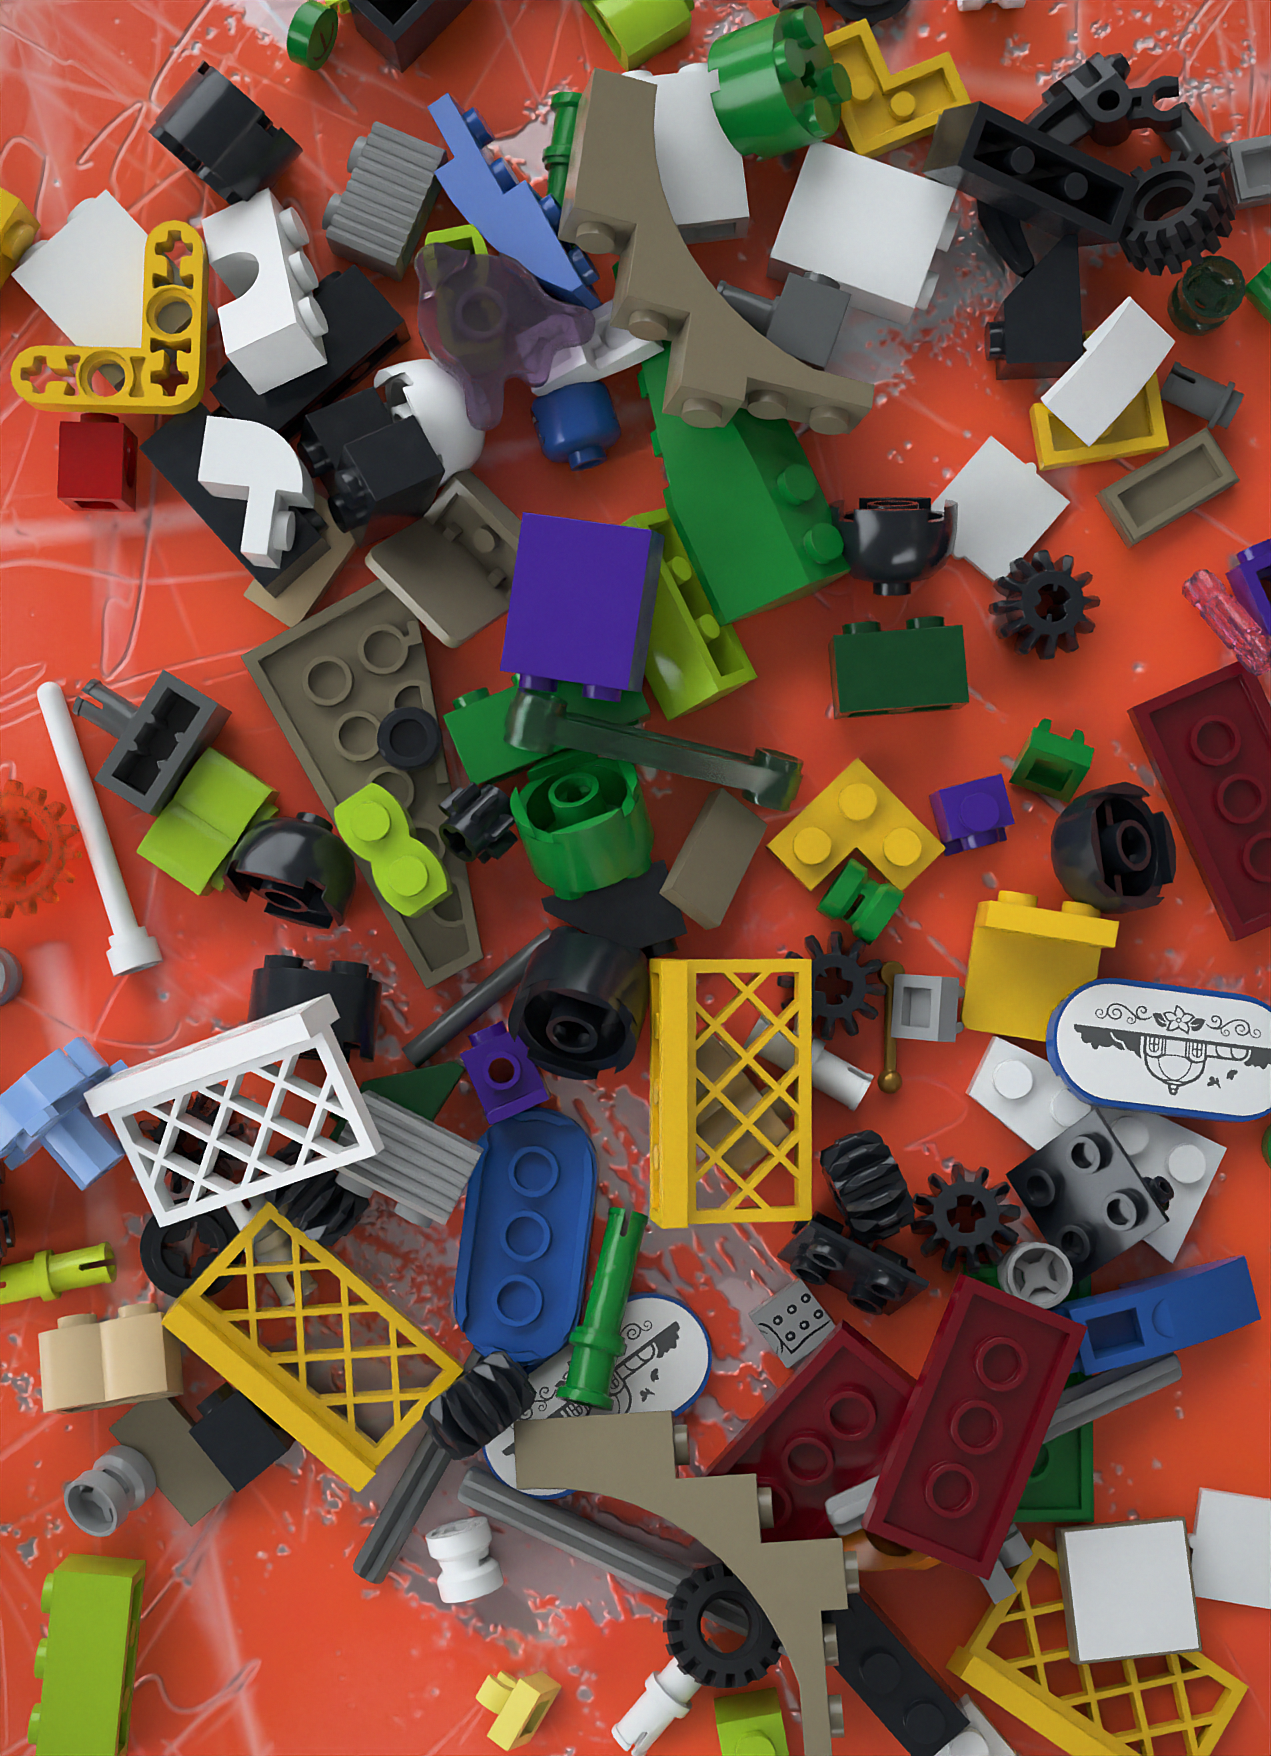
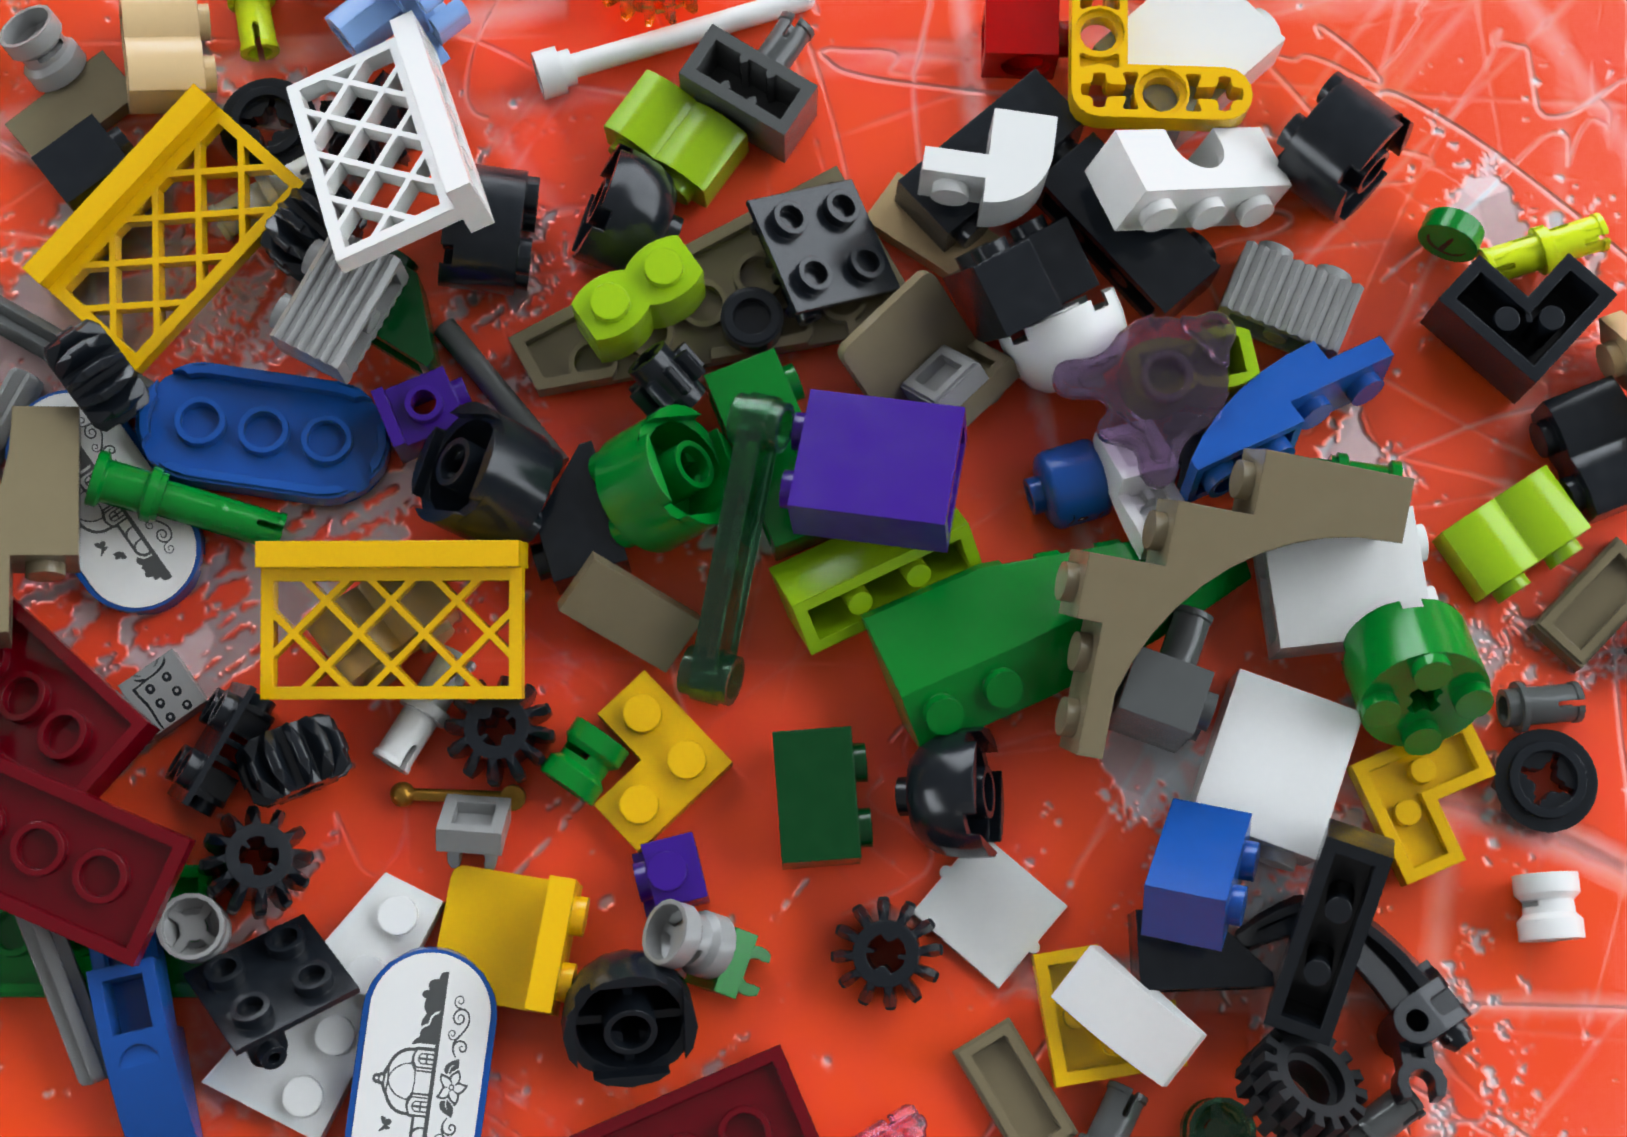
camera: 90 degrees right, 10 degrees down
none -> light grey wheel [642,899,737,980]
none -> black hinge [746,179,900,326]
none -> light grey tile [900,344,989,406]
none -> blue brick [1141,798,1261,952]

